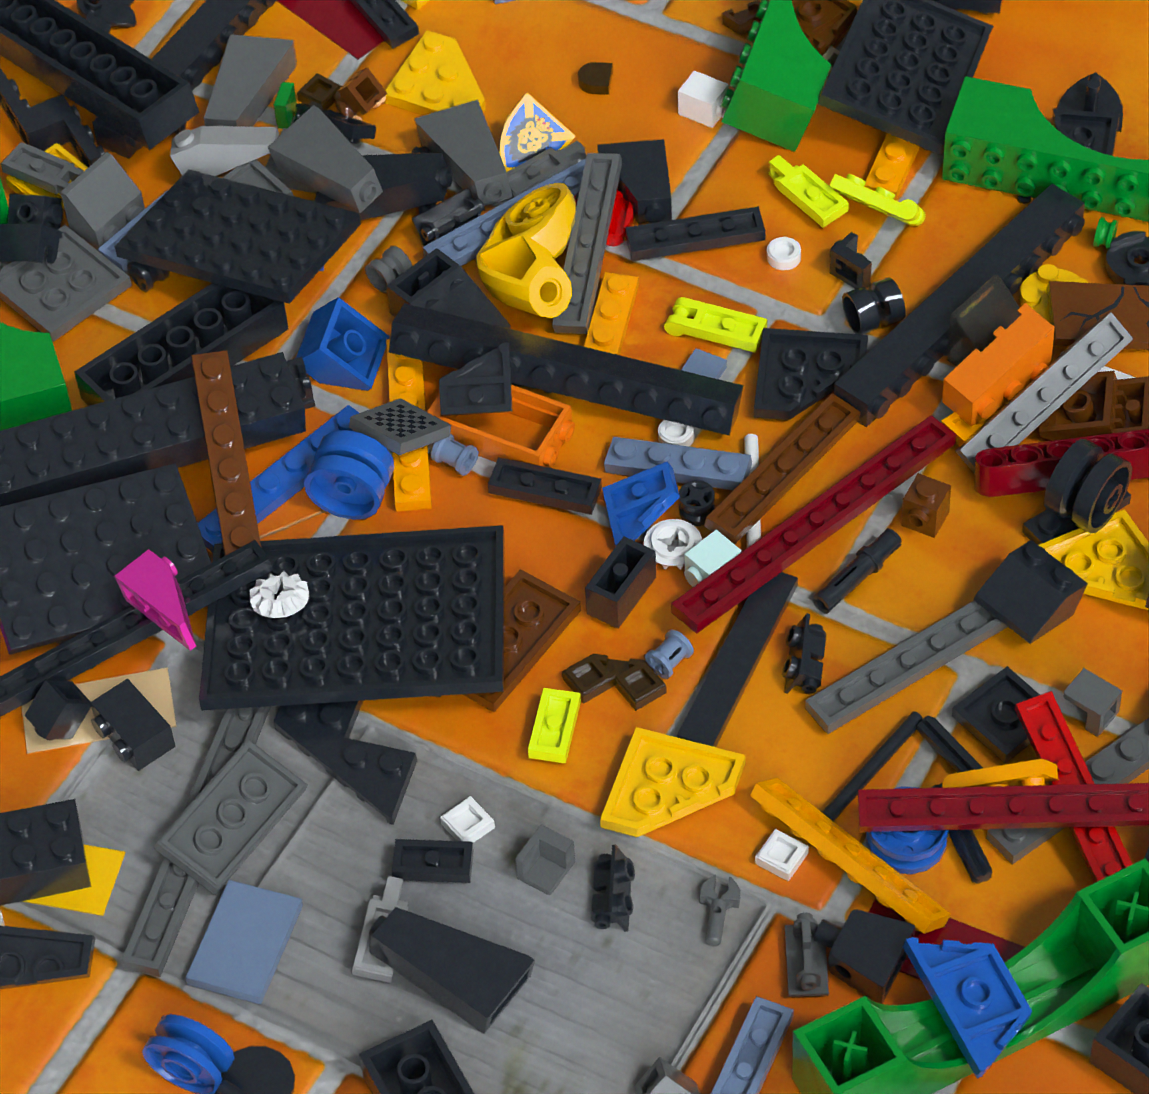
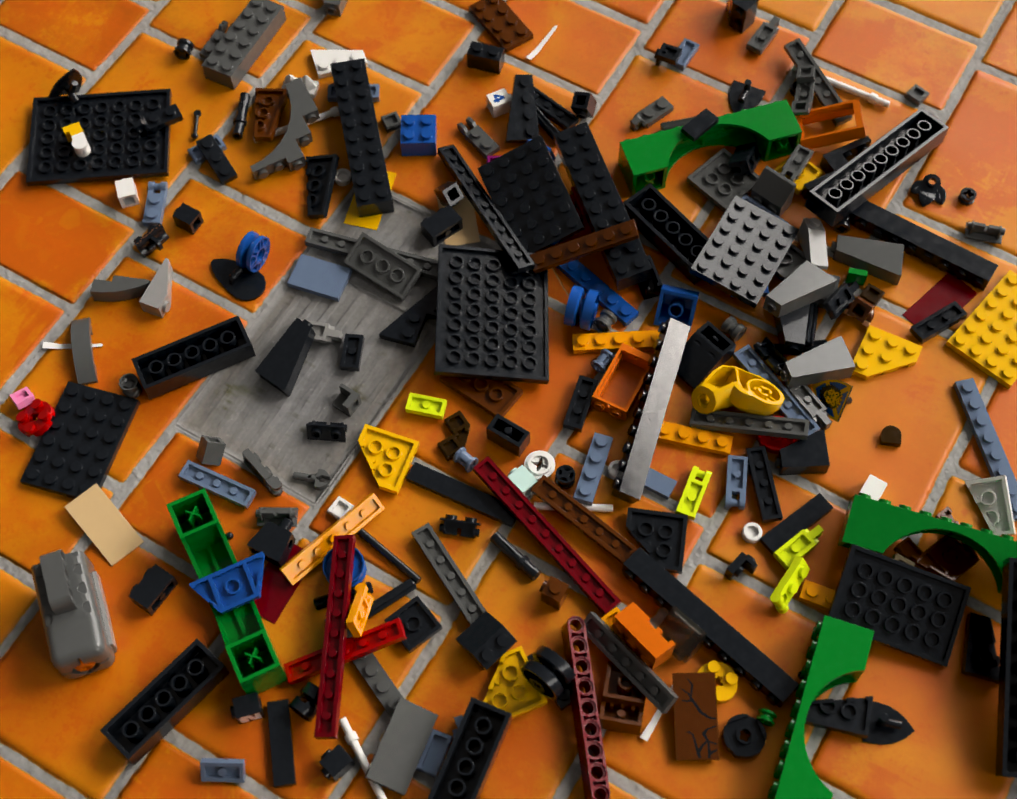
camera: 90 degrees right, 10 degrees up
black brick [8,194,63,230] -> none
dark pink slope [114,549,196,651] -> none
white gear [250,571,309,618] -> none
dark grey tile [349,398,451,455] -> none
black wing [439,342,513,416] -> none
white tile [440,796,495,843] -> none
blue wing [602,461,680,546] -> none
black wheel [842,277,906,334] -> none
dark grey panel [1063,668,1122,737] -> none
none -> dark grey hinge [242,448,283,496]
none -> sand blue plate [724,455,748,510]
none -> black tile [759,493,833,555]

